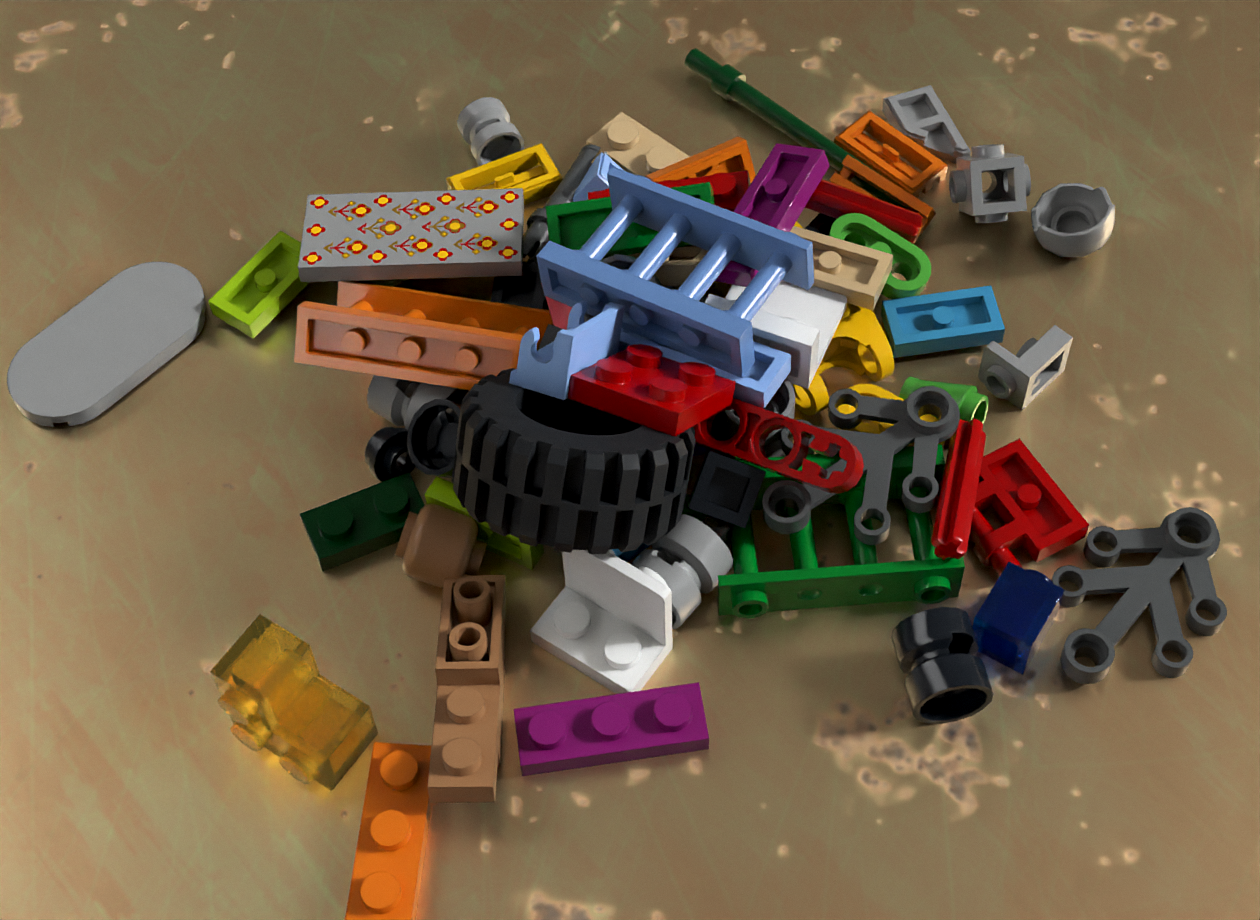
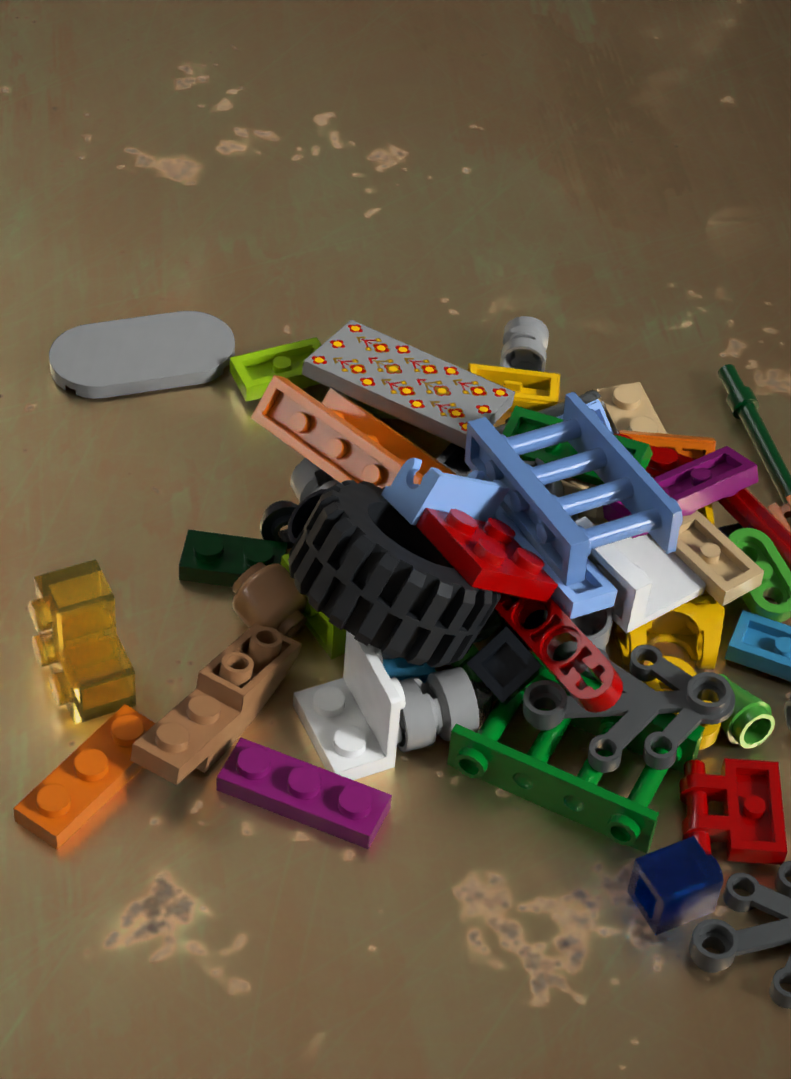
camera: 25 degrees right, 10 degrees down
black wheel [891,607,994,724] -> none
red axle [931,418,986,560] -> none

